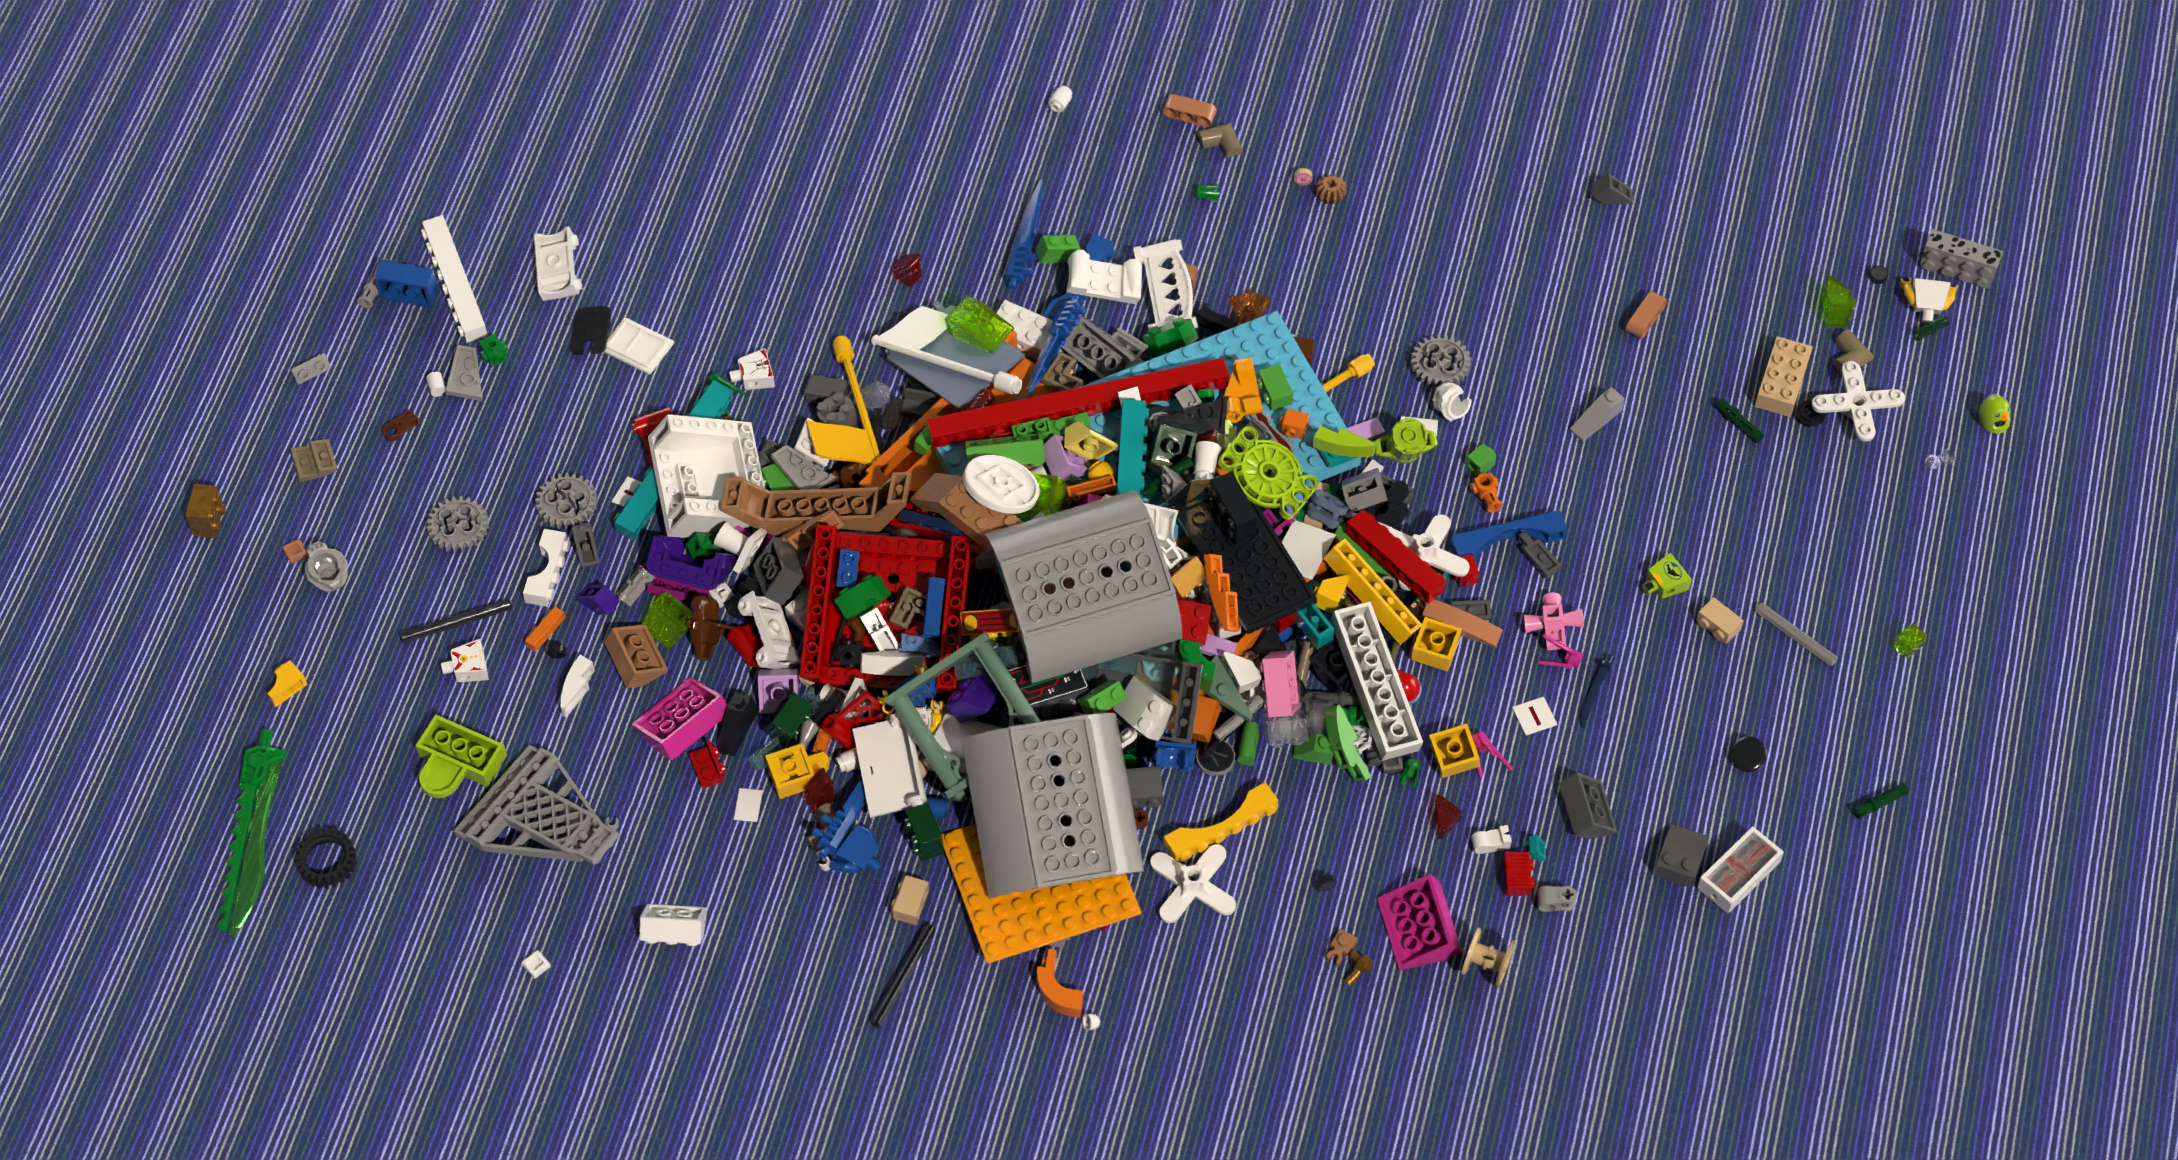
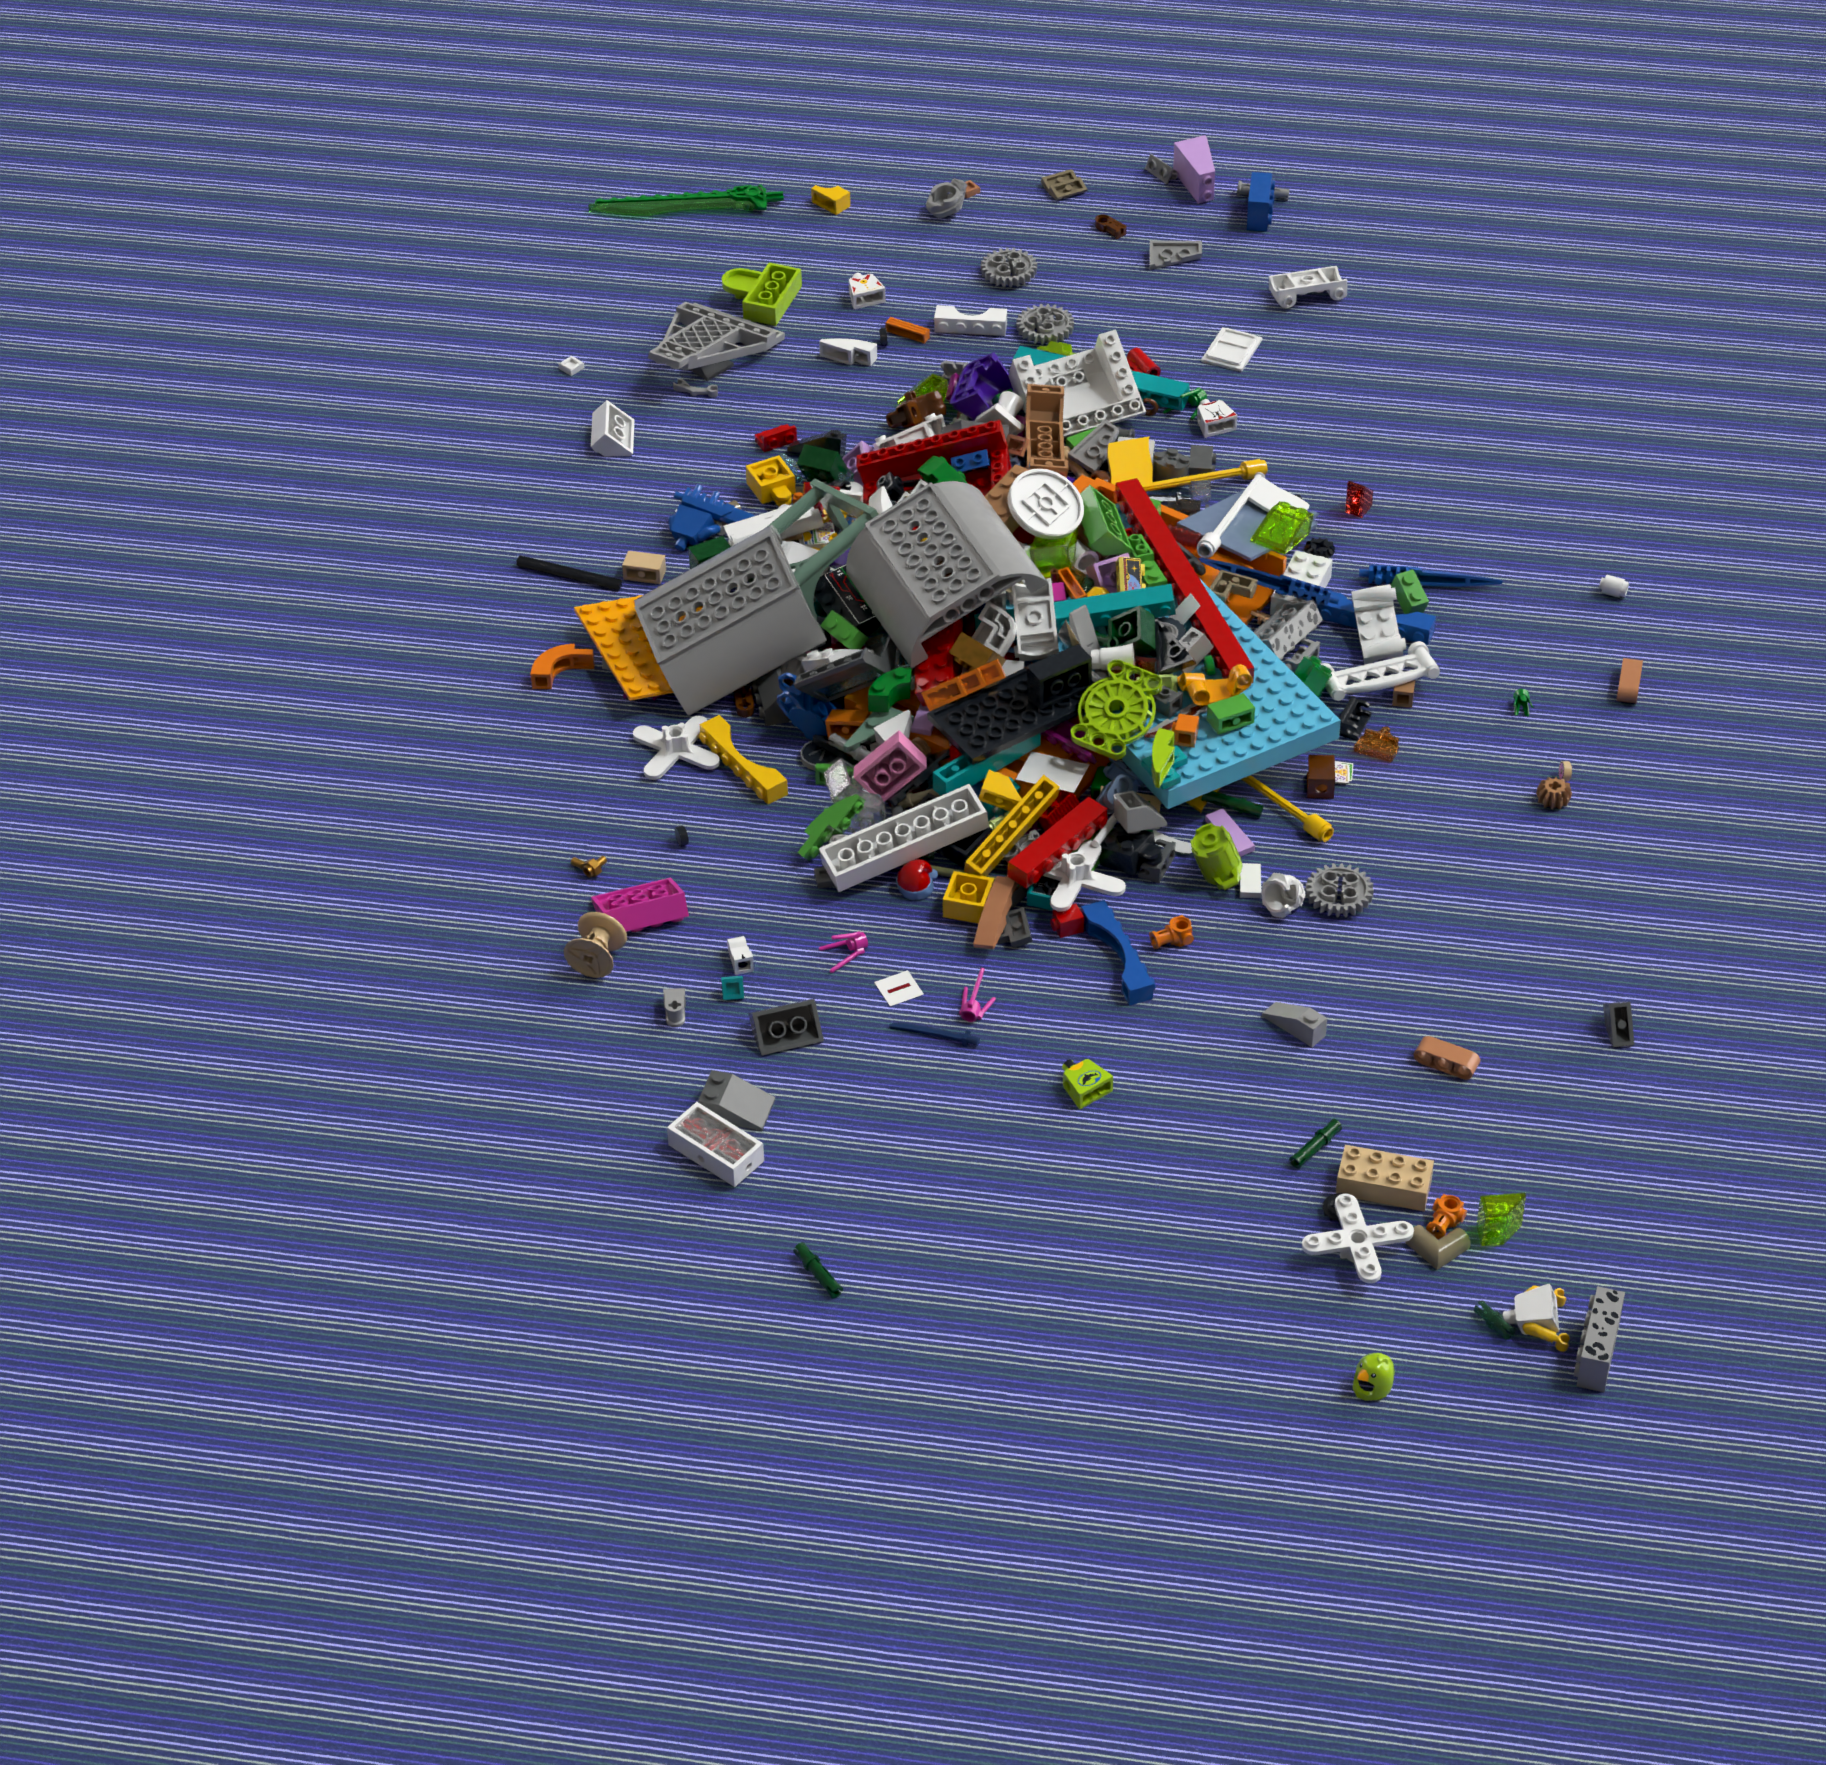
camera: 85 degrees right, 15 degrees down
pearl gold brick [185,484,226,538] -> none
black tyre [295,828,357,889] -> none
black axle [400,599,513,643] -> none
white brick [421,215,488,343] -> none
white piece [426,372,446,397] -> none
green brick [479,333,508,367] -> none
black piece [570,306,612,355] -> none
dark grey slope [571,522,600,568] -> none
dark purple slope [576,585,620,615] -> none
medium nougat slope [604,624,668,688] -> none
dark pink slope [631,677,727,761] -> none
white sticker [734,788,763,822] -> none
clear red slope [803,767,835,811] -> none
white hinge [1082,1014,1100,1031] -> none
dark tan brick [1197,123,1243,158] -> none
medium nougat plate [1326,929,1358,967] -> none
green piece [1399,758,1421,788] -> none
yellow brick [1429,724,1480,778] -> none
clear red slope [1435,794,1462,839] -> none
bright green brick [1466,444,1497,477] -> none
red brick [1504,852,1535,896] -> none
dark grey hinge [1518,531,1562,579] -> none
bright pink brick [1524,593,1584,650] -> none
tan brick [1696,597,1744,644] -> none
black piece [1731,736,1767,772] -> none
light grey axle [1755,603,1838,666] -> none
tile [1869,266,1888,284] -> none
clear neon green brick [1894,623,1927,658] -> none
clear arm [1925,449,1955,469] -> none
none -> lime piece [1037,341,1076,356]
none -> lavender slope [1173,135,1215,204]
none -> orange connector [1426,1194,1467,1239]

